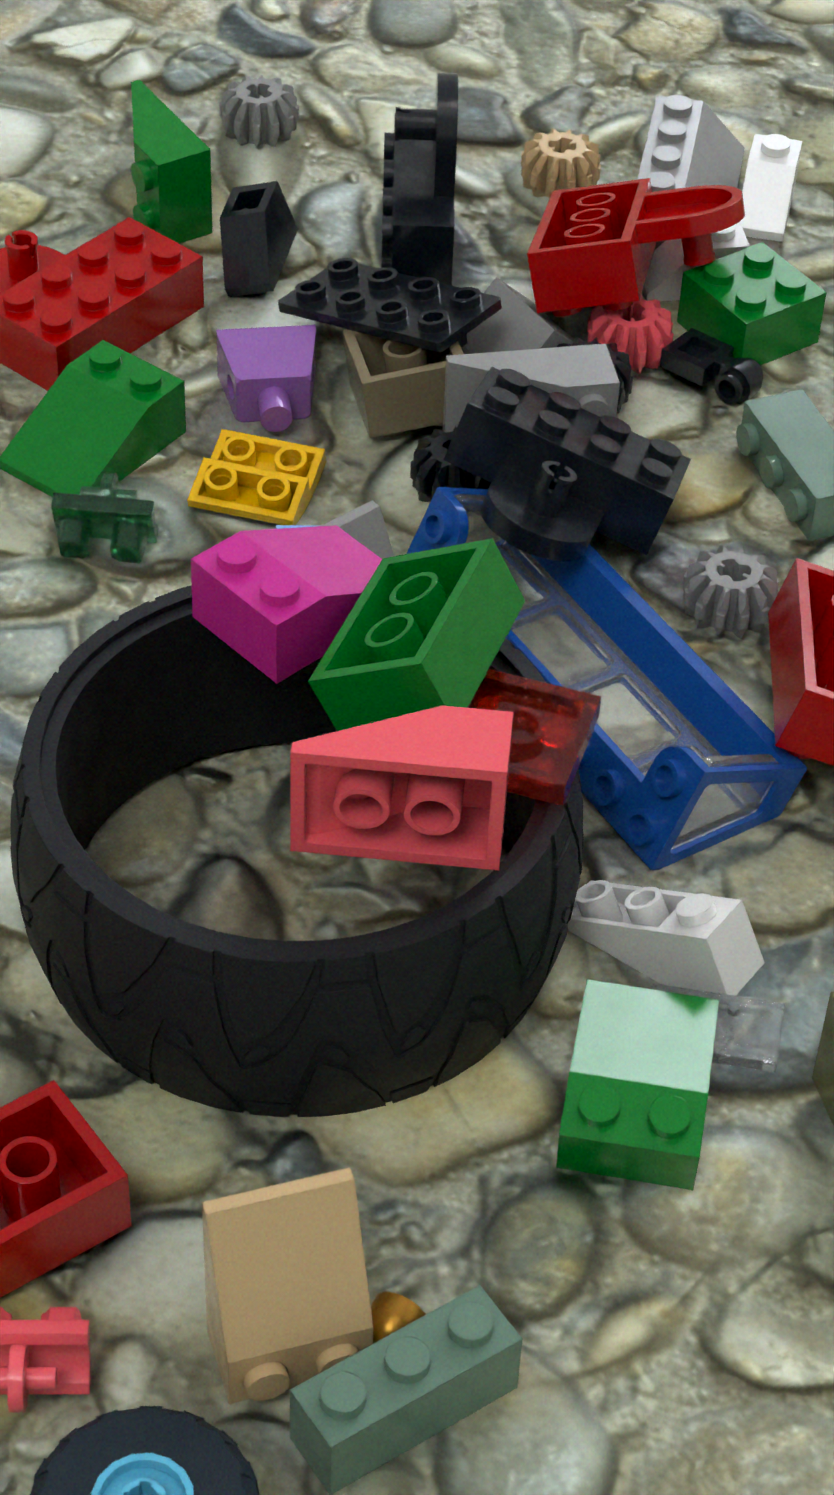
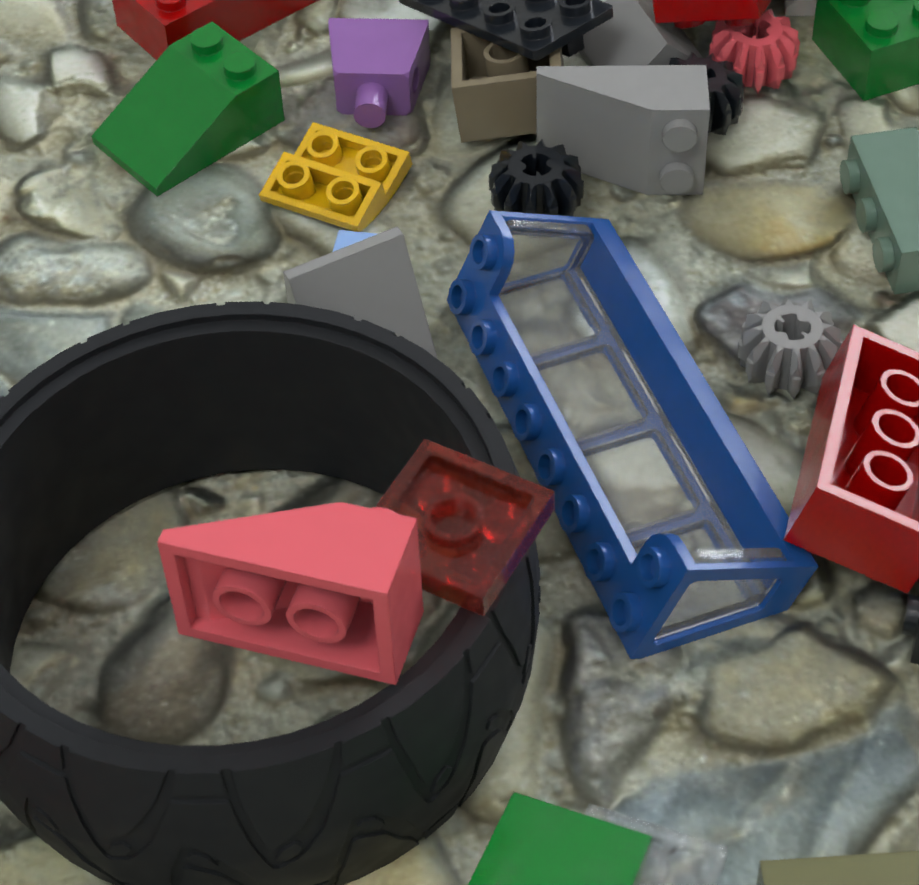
camera: 15 degrees right, 5 degrees up
clear green hips [51,472,159,563] -> none
dark pink slope [191,525,382,684] -> none
green brick [308,538,525,731] -> none
black brick [443,367,691,561] -> none
white slope [567,880,765,1002] -> none
black plate [660,328,764,404] -> none

